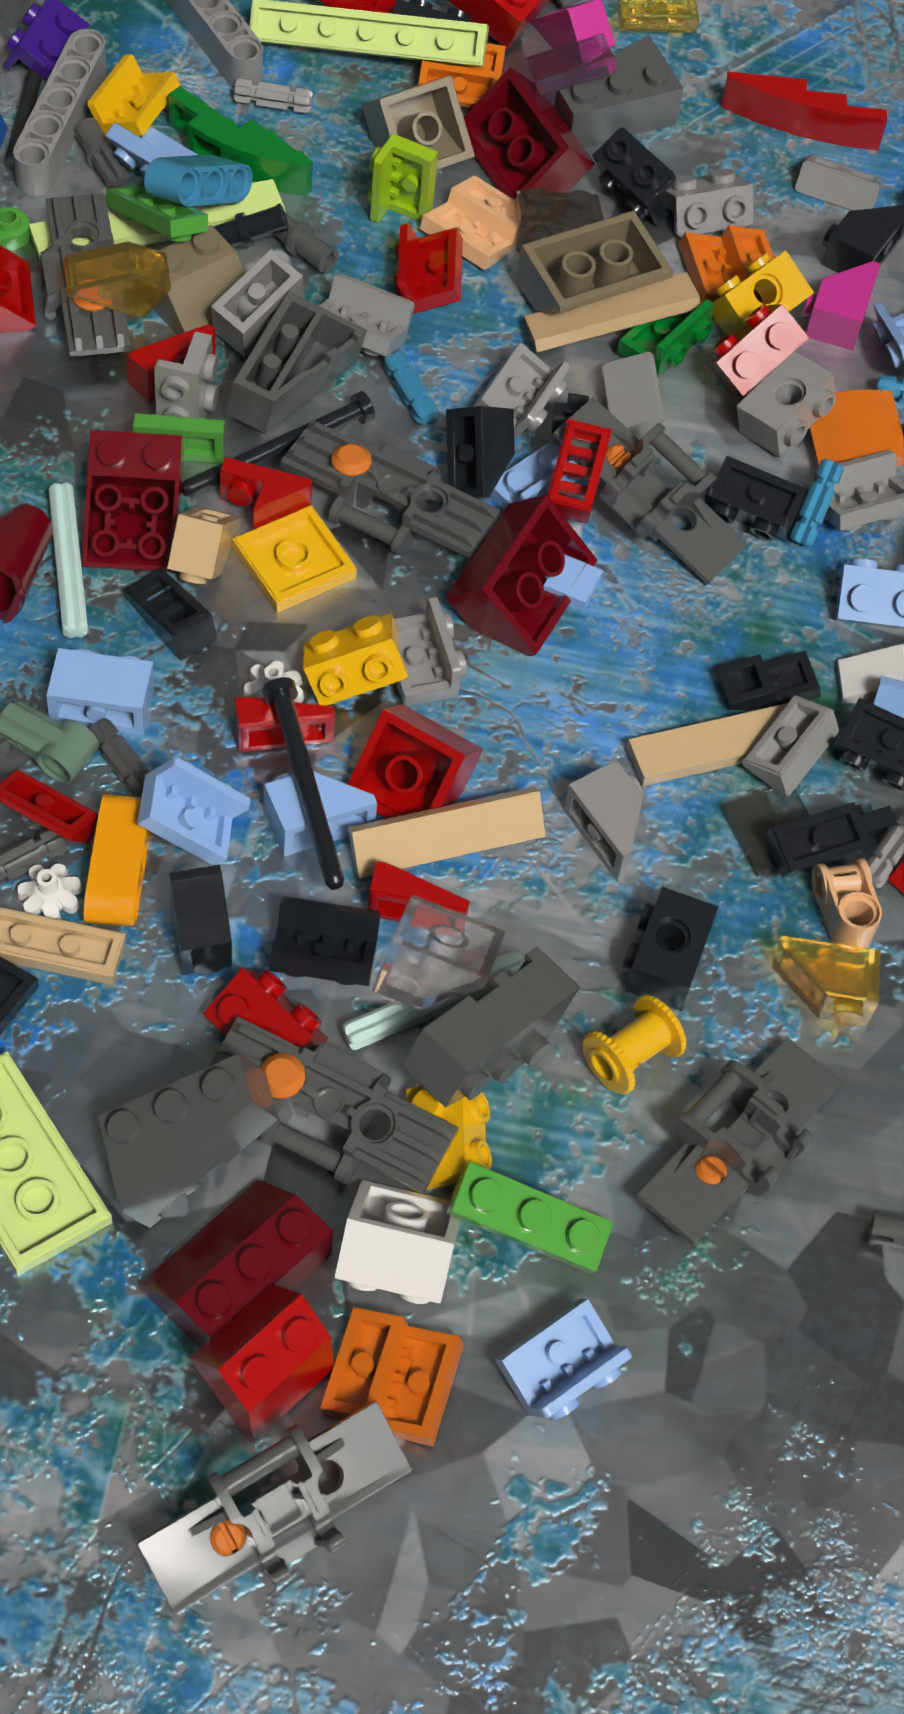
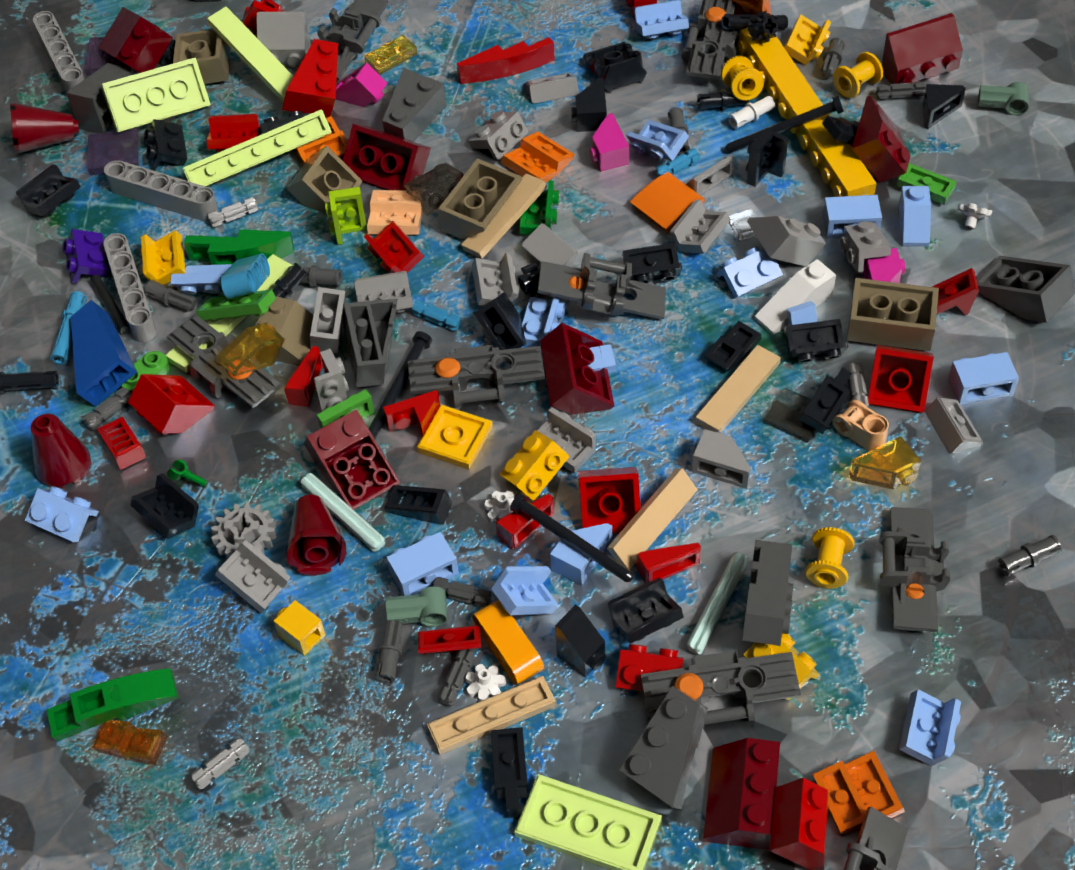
camera: 25 degrees left, 5 degrees down
tan slope [167,506,242,584] -> none
white slope [334,1180,461,1304] -> none
clear slope [372,895,506,1010] -> none
bright green plate [446,1161,614,1274] -> none
clear purple tile [526,33,617,95] -> none
red slope [548,419,612,524] -> none
black bracket [592,128,676,226] -> none
black brick [621,887,719,1011] -> none
brick [704,303,809,396] -> none
yellow brick [712,250,814,335] -> none
light grey brick [736,351,836,458] -> none
light grey slope [742,695,839,796] -> none
dark azure axle [790,459,844,546] -> none

